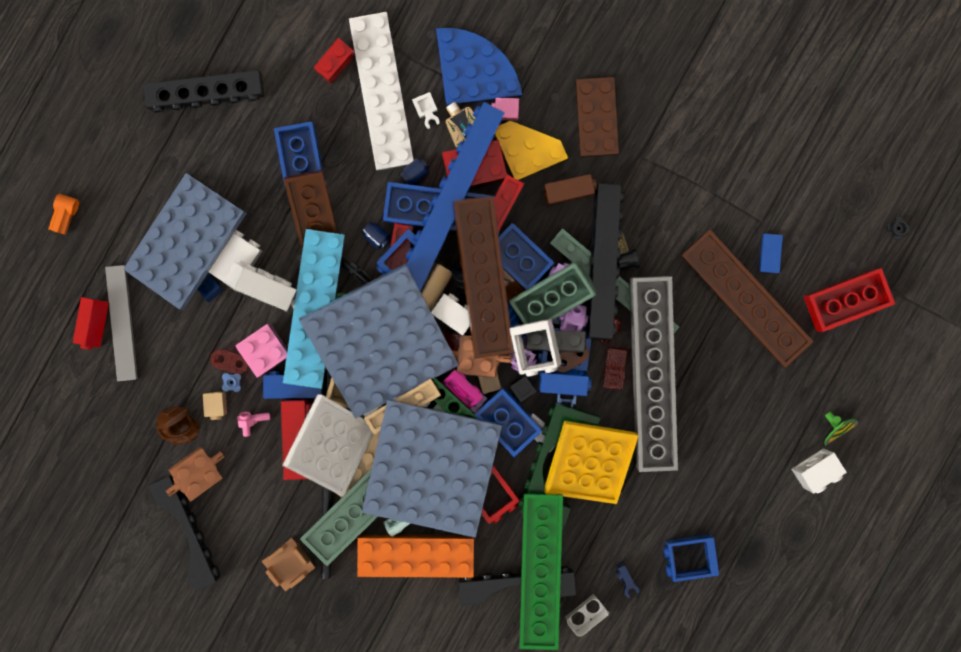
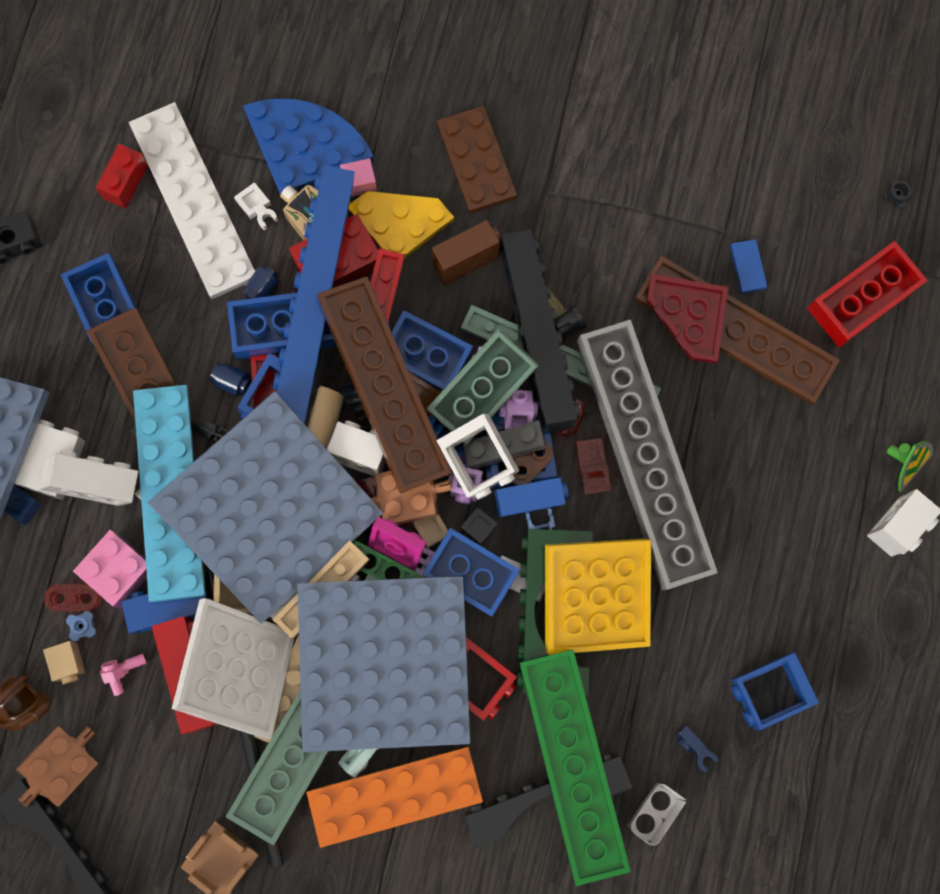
camera: 25 degrees left, 10 degrees down
none -> dark red plate [646,274,728,364]

